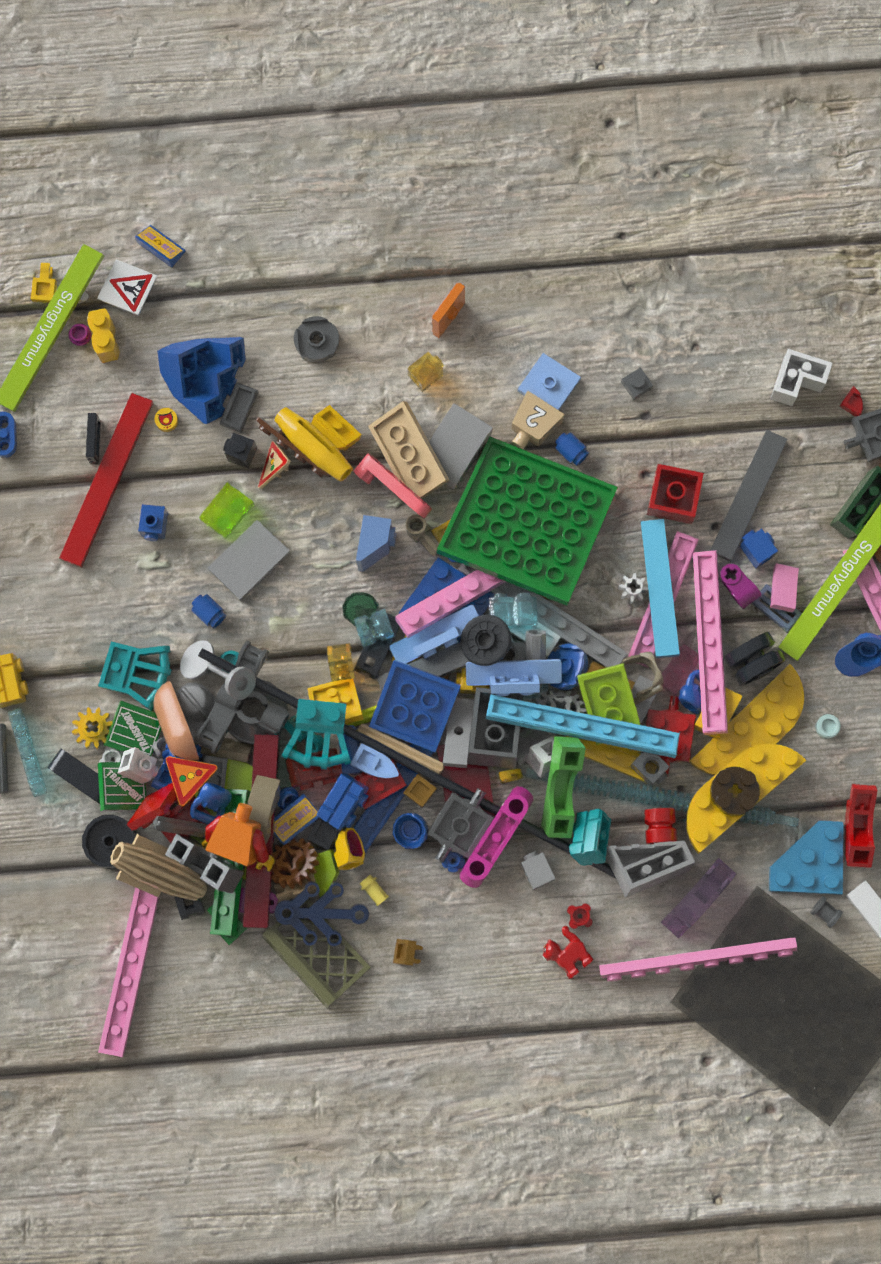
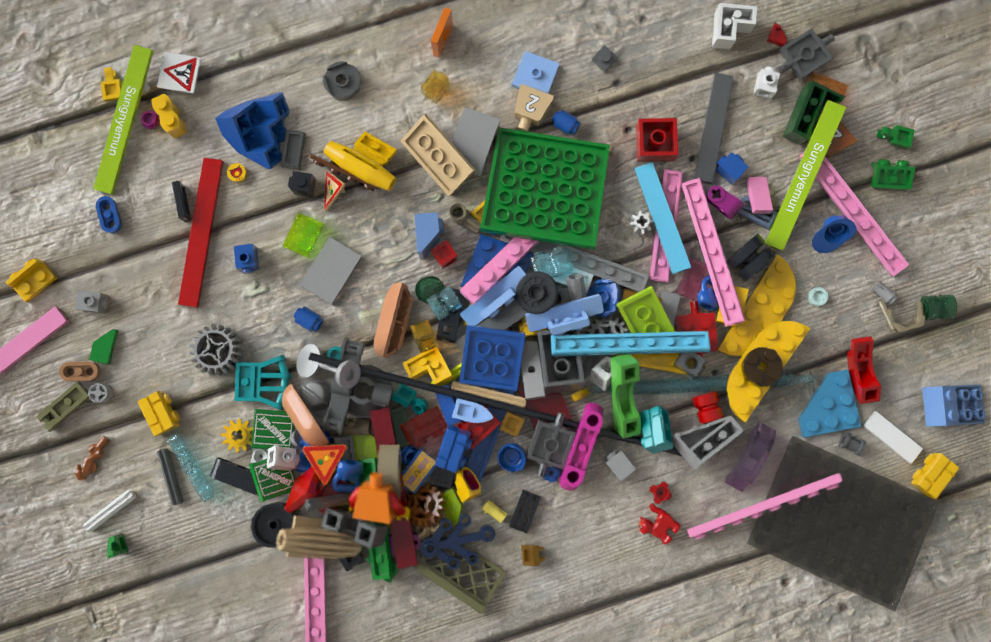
camera: 15 degrees left, 5 degrees up
slope [135,225,186,268] -> none
teal plate [282,699,351,770] -> none
coral beam [354,453,432,518] -> none
dark tan helmet [622,651,664,705] -> none
none -> light grey gear [189,324,243,376]
none -> nougat brick [374,282,413,358]
none -> red brick [431,240,458,270]
none -> black tile [509,490,541,534]
none -> white brick [753,67,780,99]

